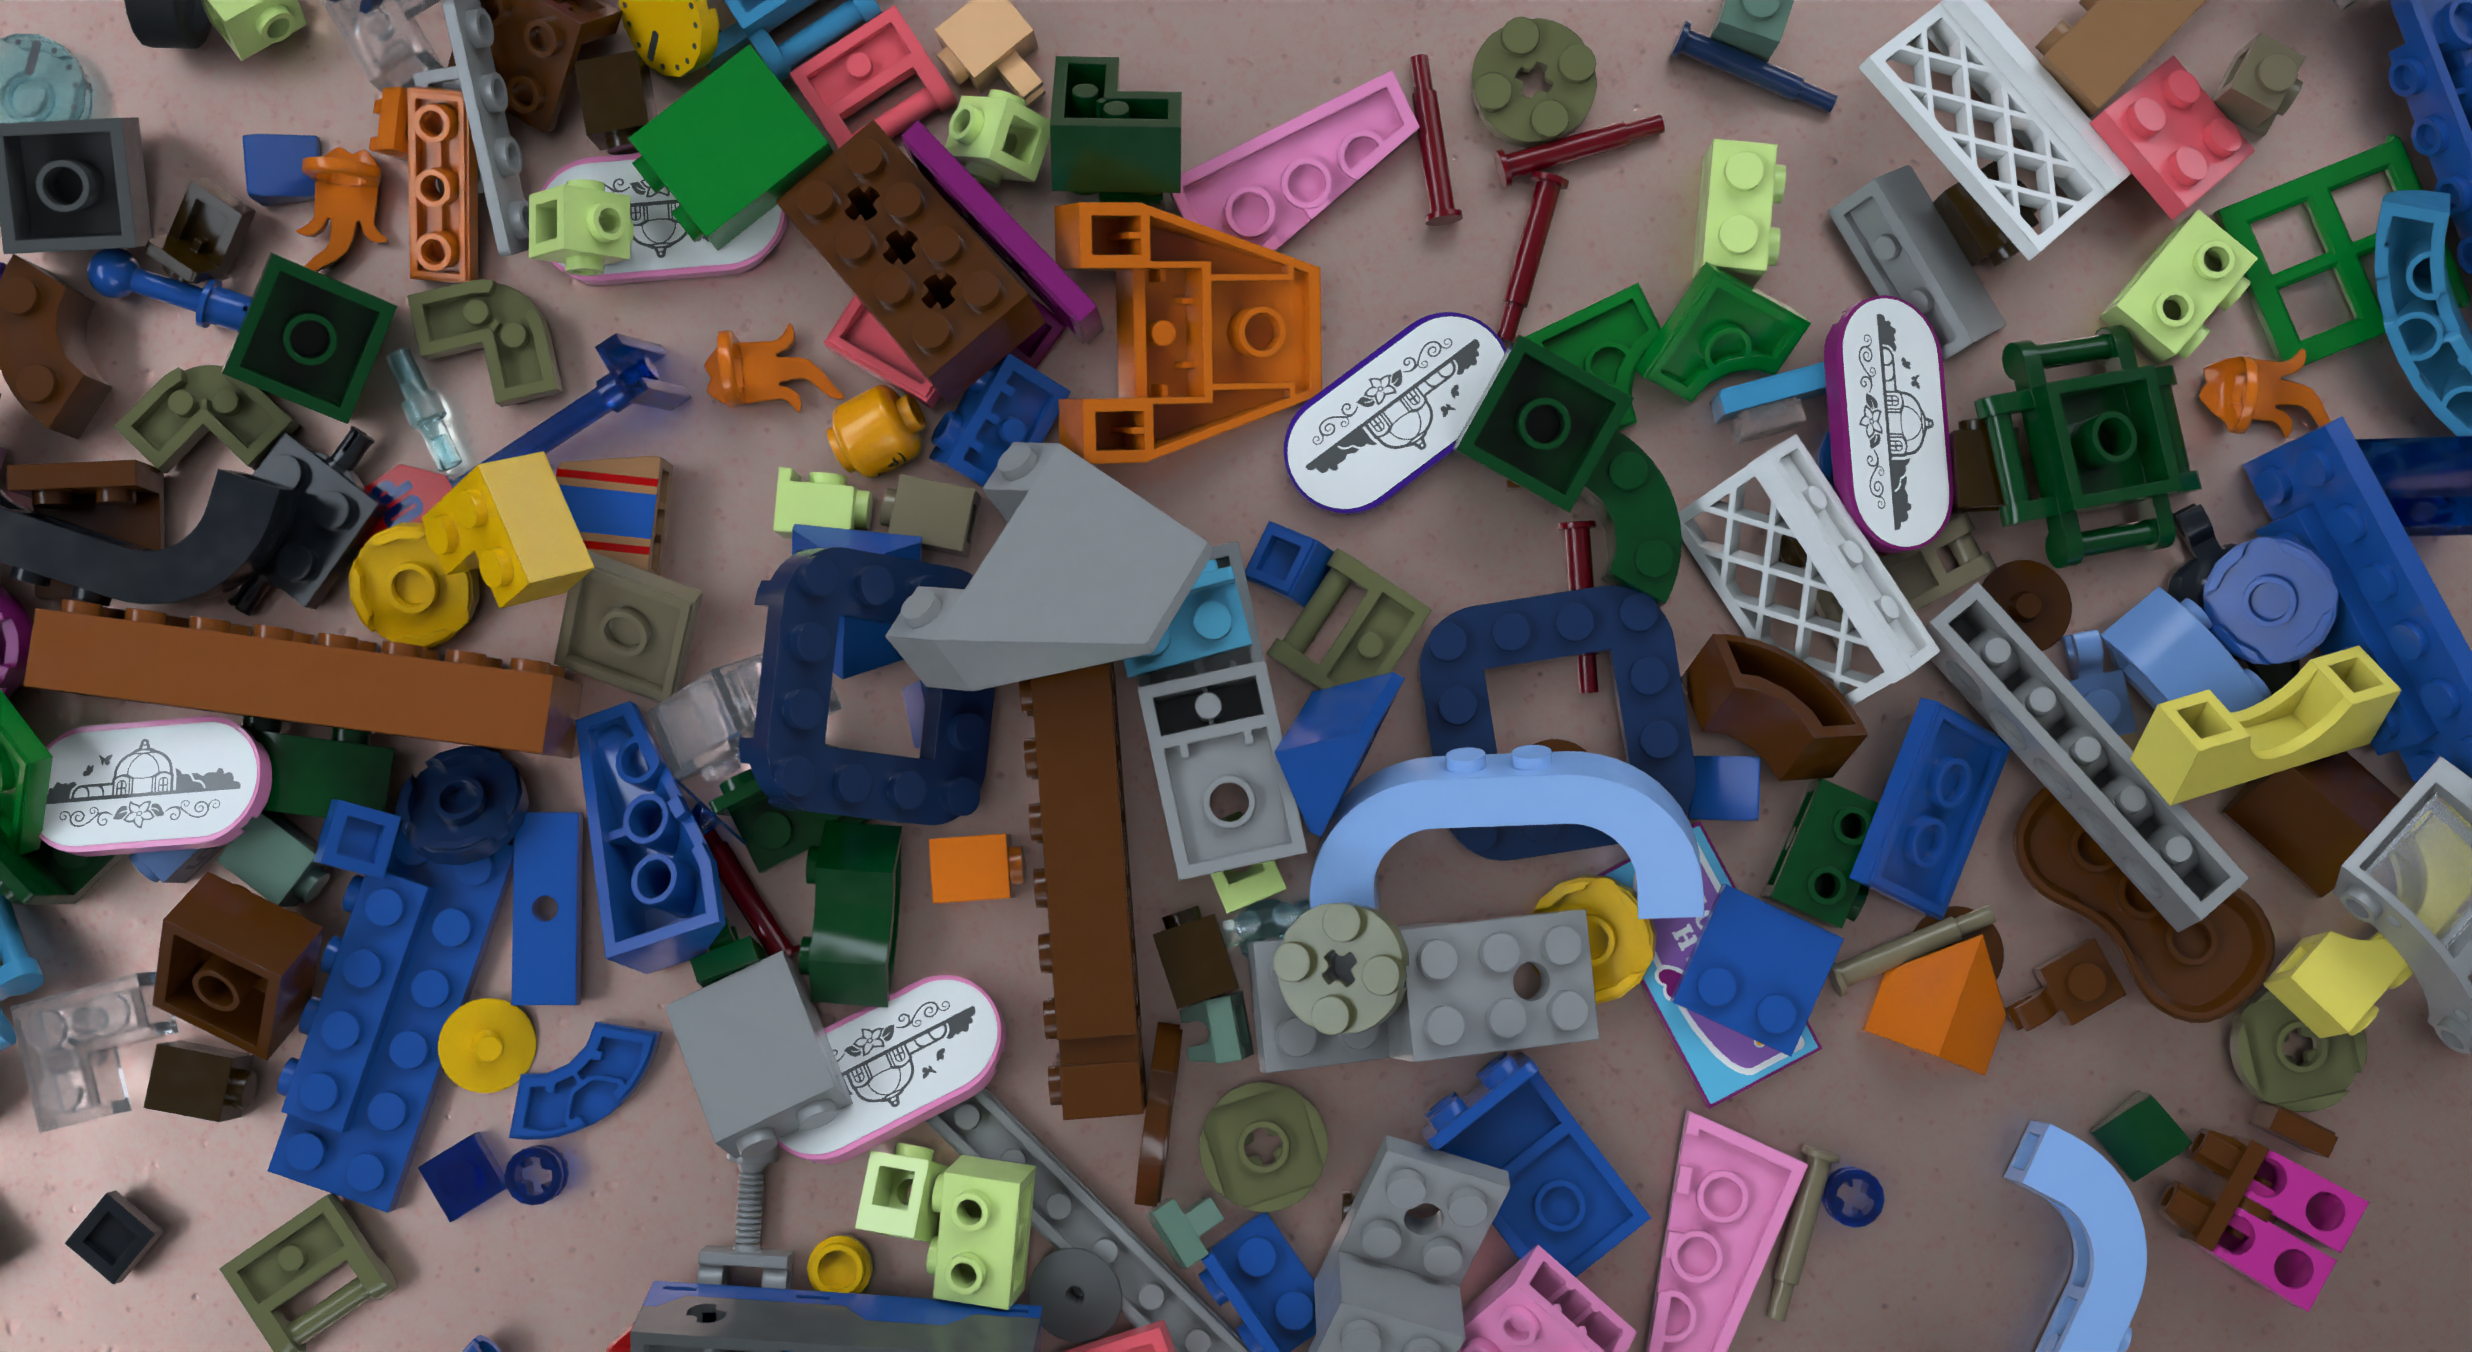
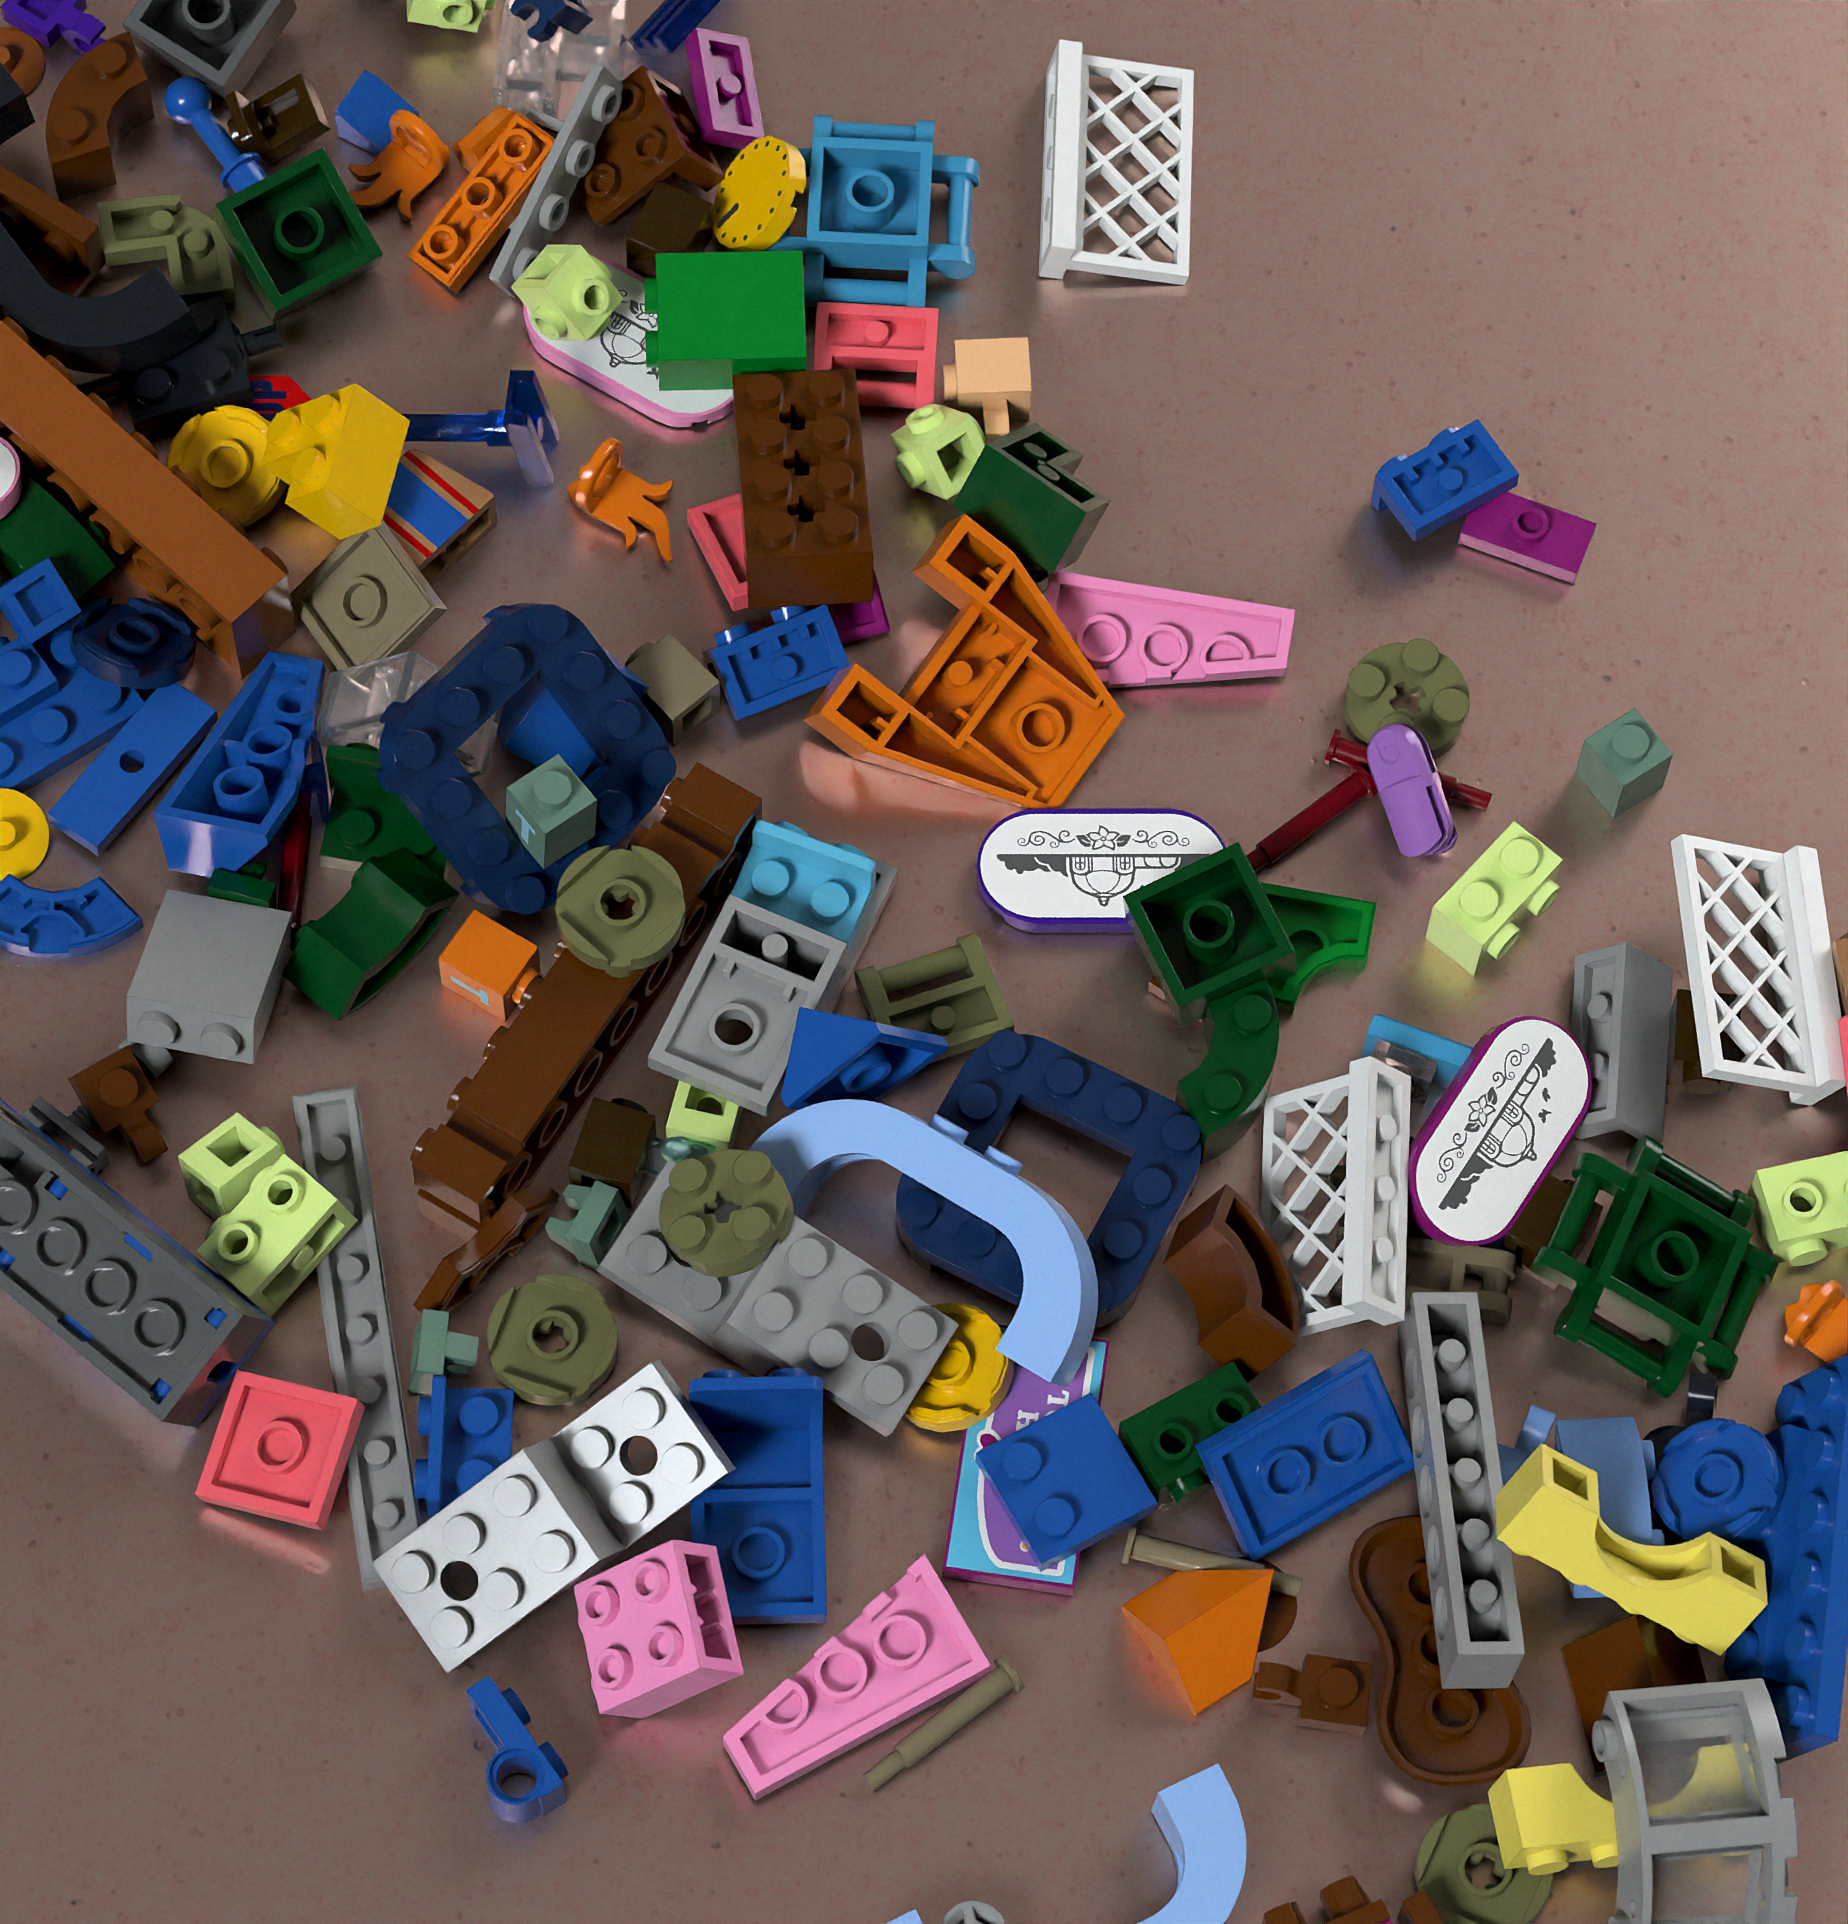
camera: 25 degrees right, 20 degrees down
clear light blue bar [386,348,462,472] -> none
olive plate [407,279,563,407] -> none
yellowish green brick [773,467,873,539] -> none
white tile [777,975,1007,1165] -> none
yellow plate [807,1235,873,1294] -> none
light orange head [827,384,926,479] -> none
light grey wedge [885,442,1214,691] -> none
magenta tile [902,120,1104,344] -> none
dark grey piece [1028,1248,1122,1343] -> none
blue slope [1245,521,1334,608] -> none
dark red piece [1410,54,1463,226] -> none
dark red piece [1558,520,1599,694] -> none
green tile [1635,261,1811,402] -> none
dark blue piece [1670,20,1838,113] -> none
blue slope [1688,756,1760,822] -> none
clear blue bush [1822,1166,1885,1228] -> none
reddish brown piece [1981,560,2072,651] -> none
dark green slope [2090,1091,2192,1182] -> none
none -> reddish brown plate [68,1046,168,1165]
none -> sand green brick [505,754,597,869]
none -> olive plate [555,845,686,978]
none -> medium lavender arm [1366,723,1458,857]

